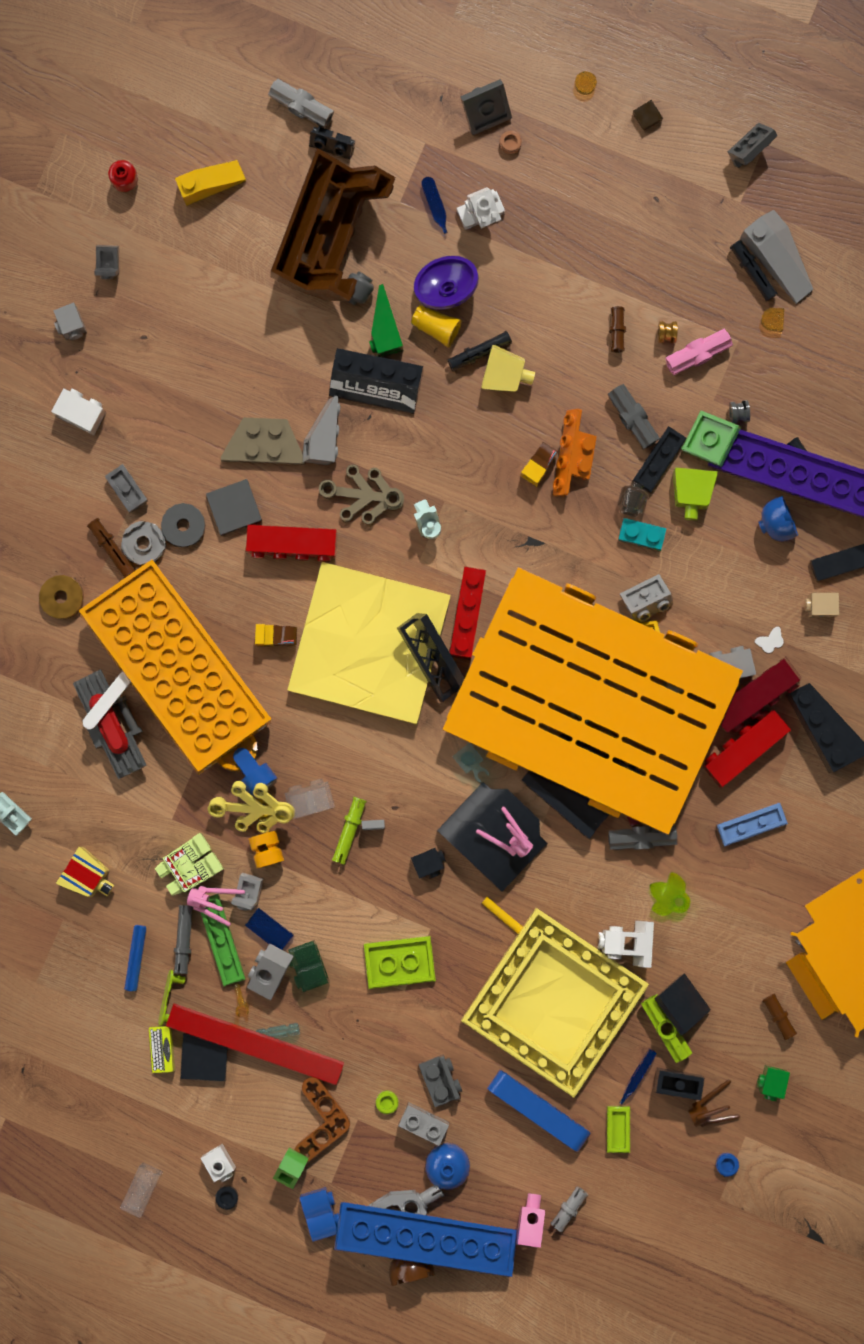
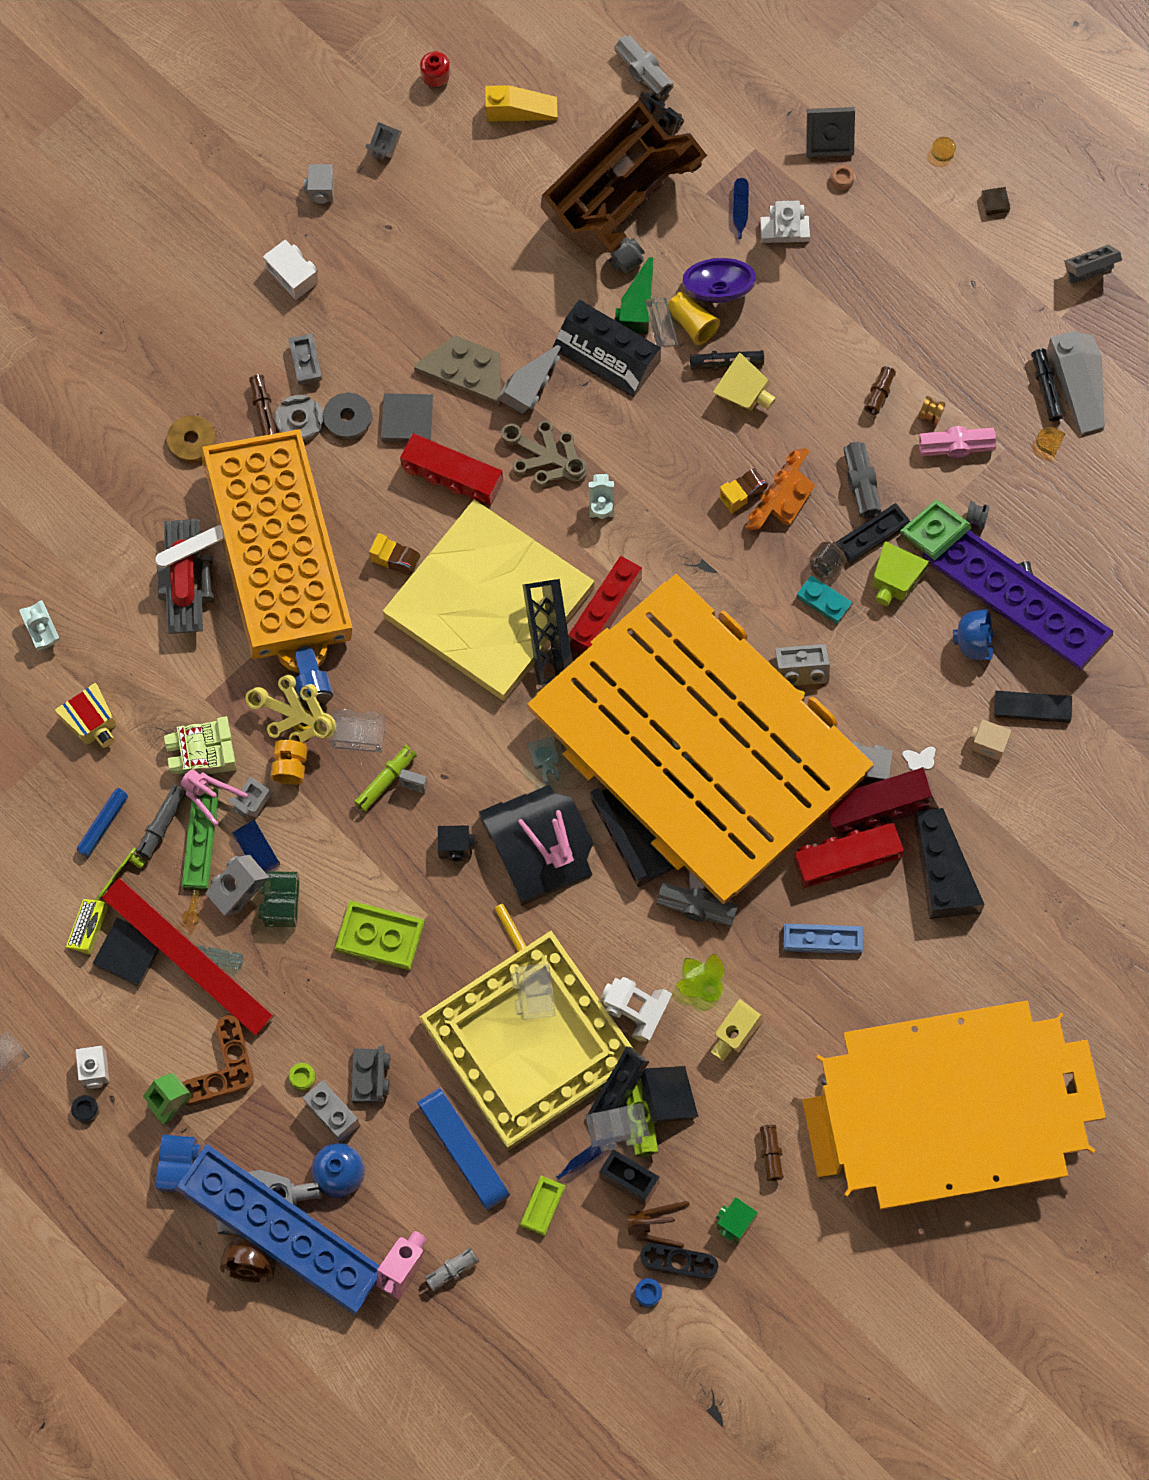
camera: 20 degrees right, 15 degrees down
none -> clear brick [511,963,556,1020]
none -> clear brick [586,1104,649,1151]
none -> black tile [588,1046,650,1129]
none -> black beam [640,1243,718,1280]
none -> clear tile [645,298,678,347]
none -> light yellow torso [711,999,764,1061]

